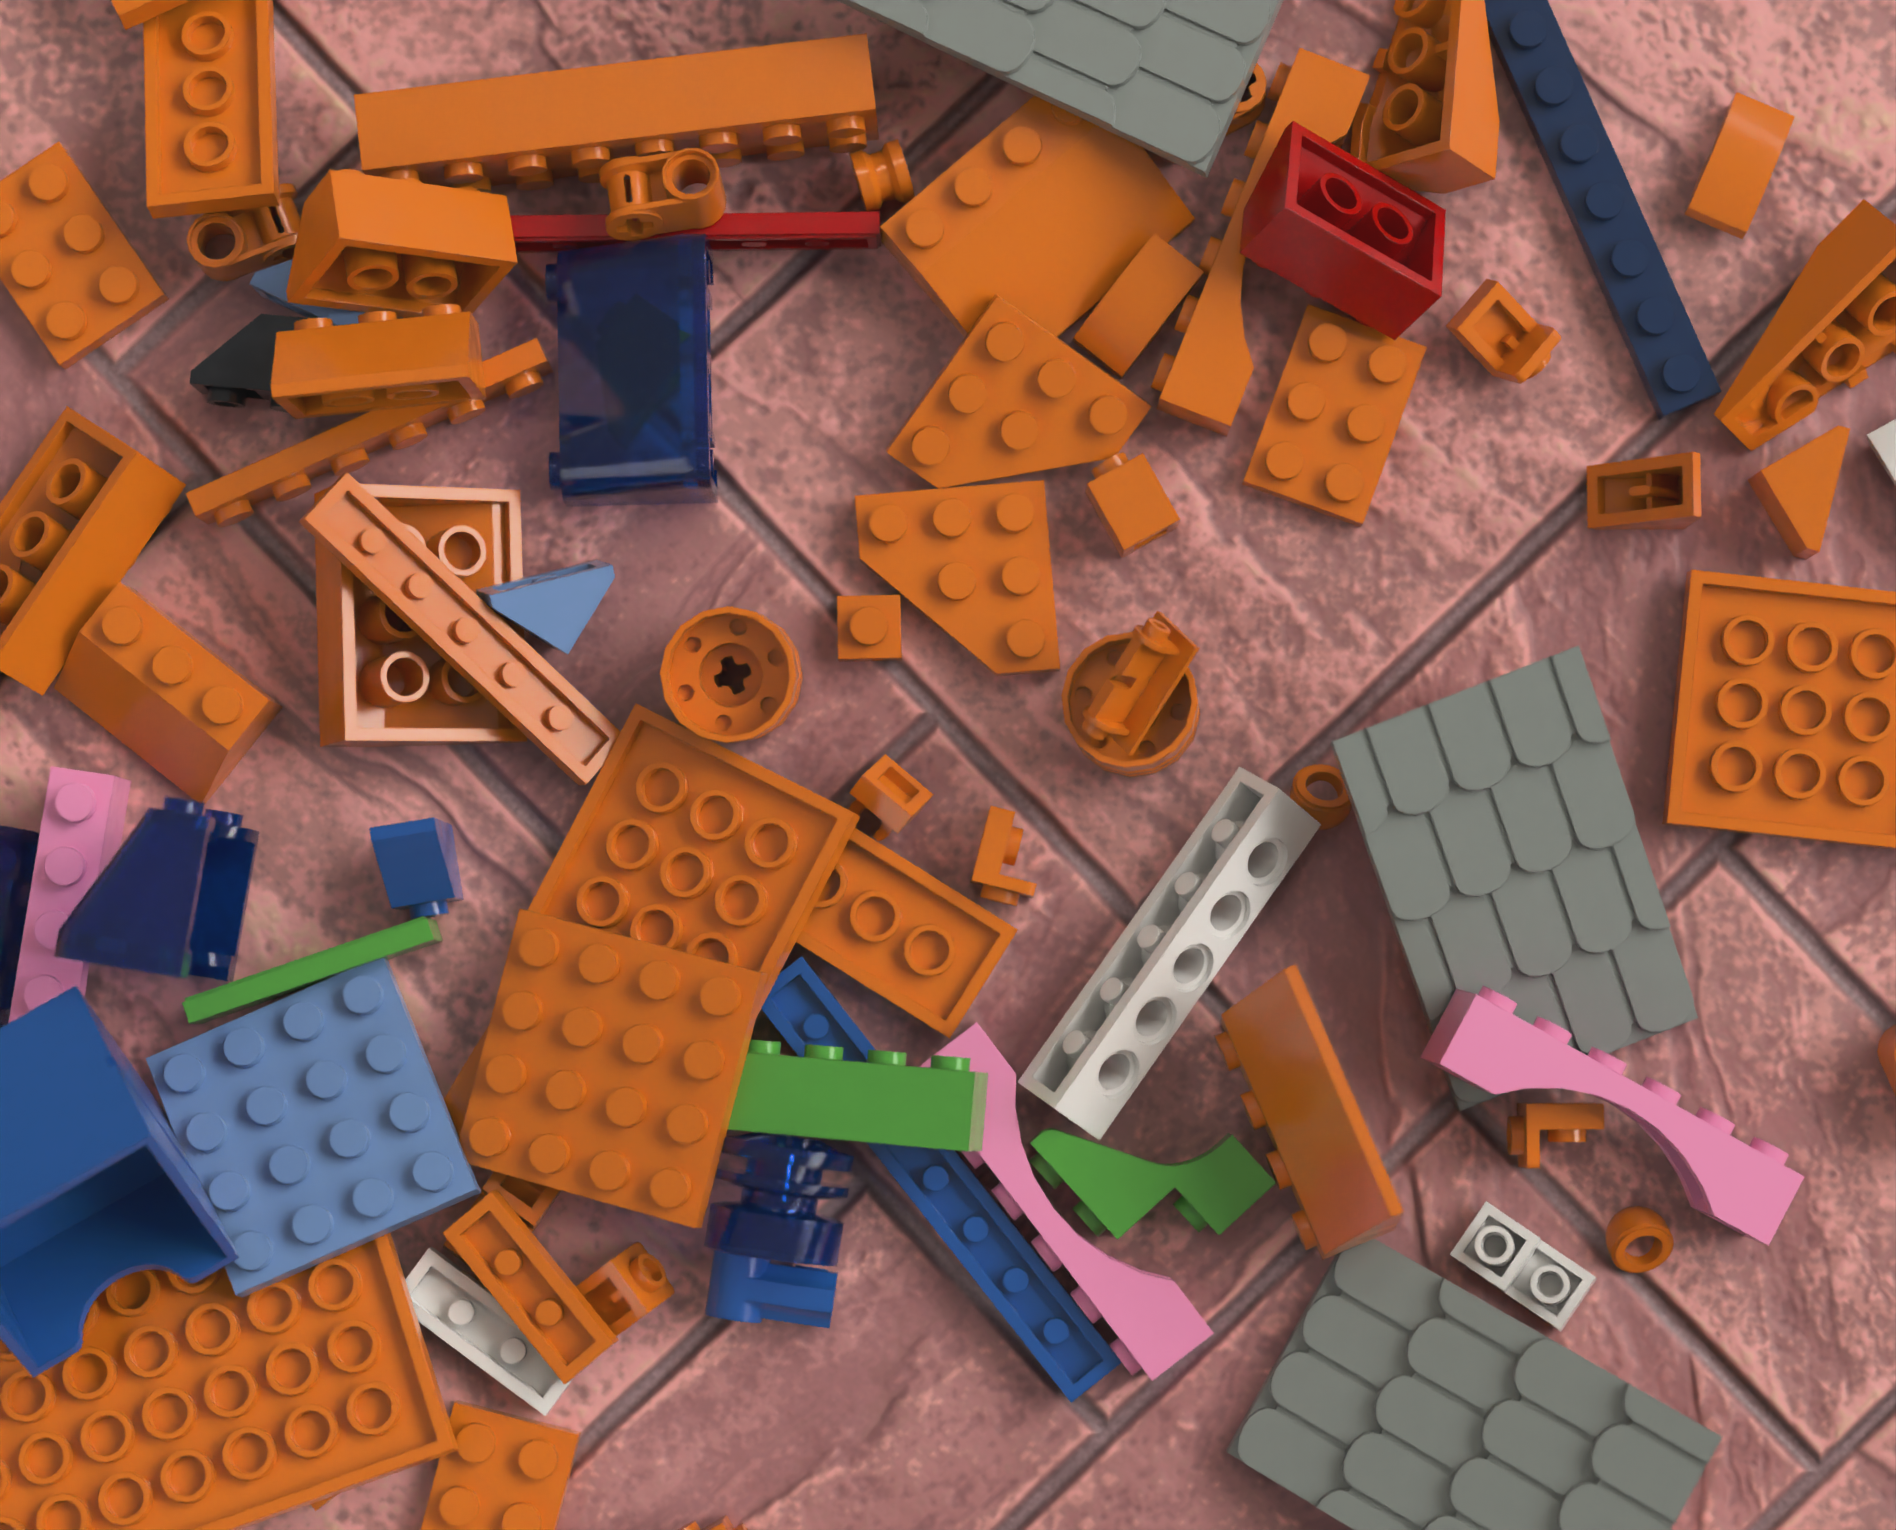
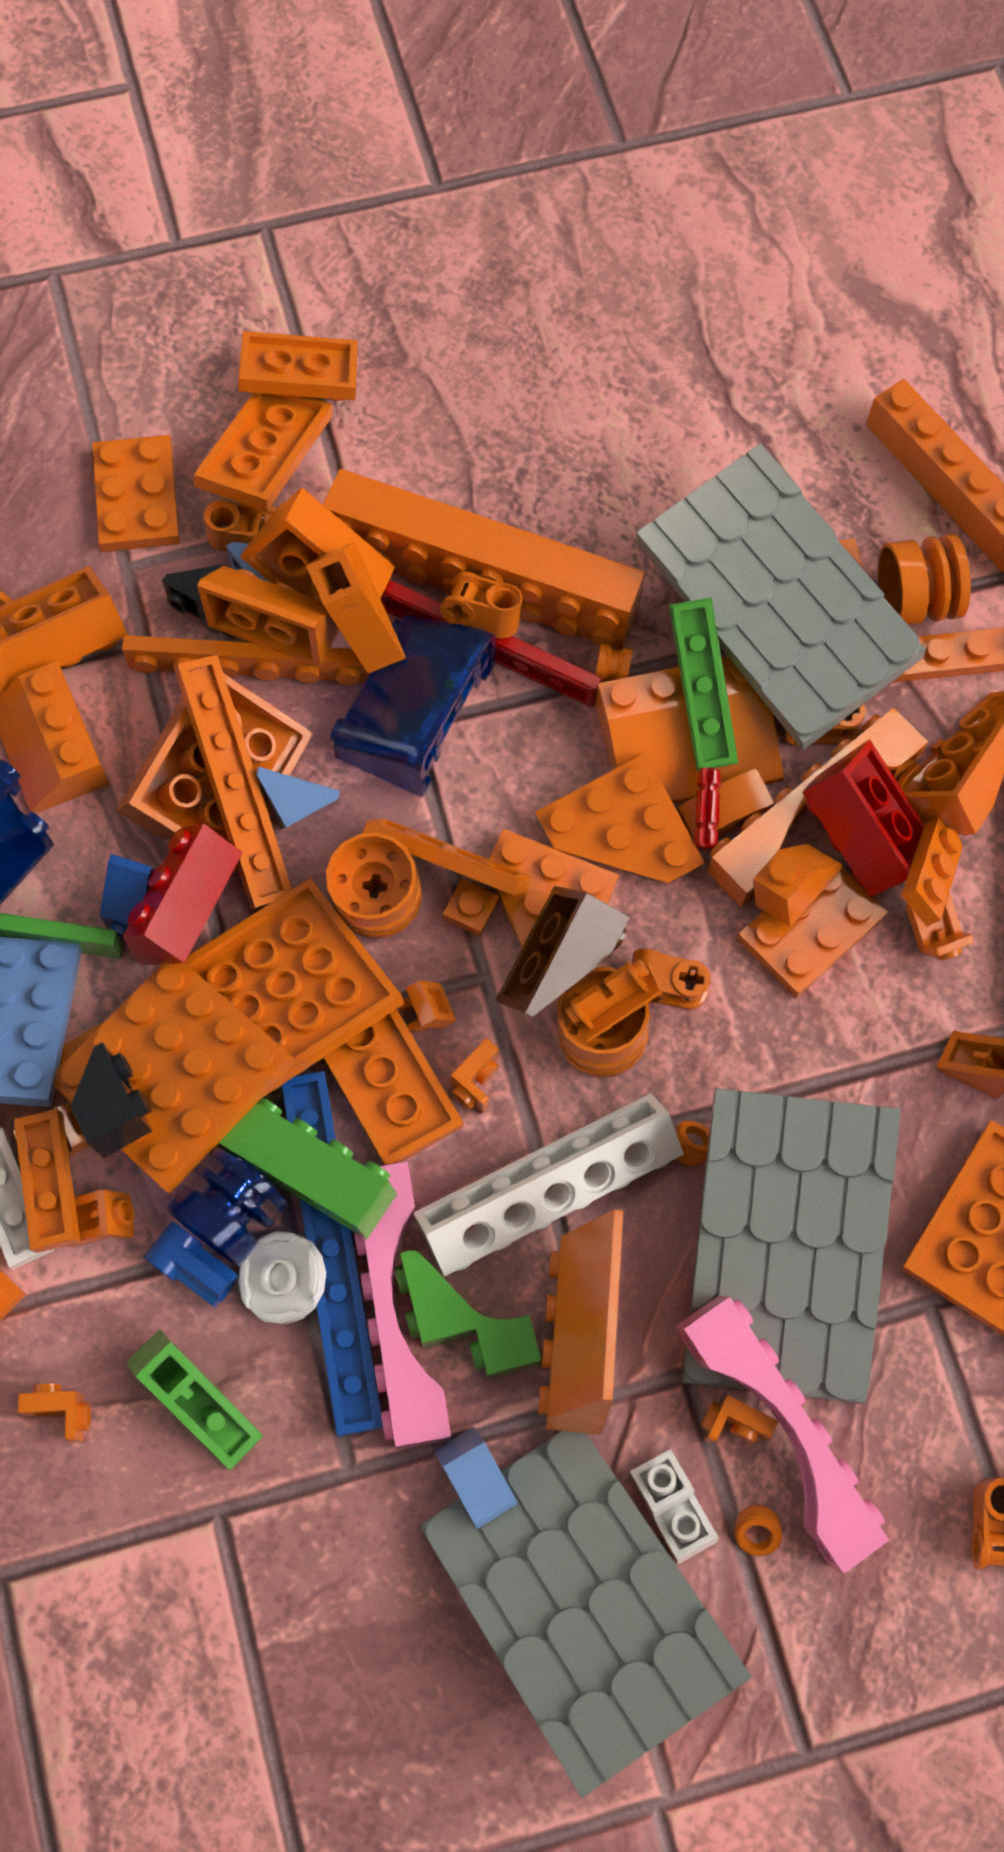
camera: 20 degrees right, 15 degrees down
orange brick [1085,452,1180,558] -> none
none -> black slope [71,1042,152,1158]
none -> slope [123,824,243,966]
none -> bright green slope [126,1329,263,1470]
none -> white tile [238,1231,326,1324]
none -> orange slope [306,542,406,674]
none -> orange tile [362,818,531,895]
none -> medium blue slope [433,1427,518,1529]
none -> slope [495,886,630,1017]
none -> orange piece [631,949,711,1010]
none -> bright green tile [669,597,738,771]
none -> red axle [694,768,721,850]
none -> orange slope [753,844,842,927]
none -> orange plate [901,817,963,927]

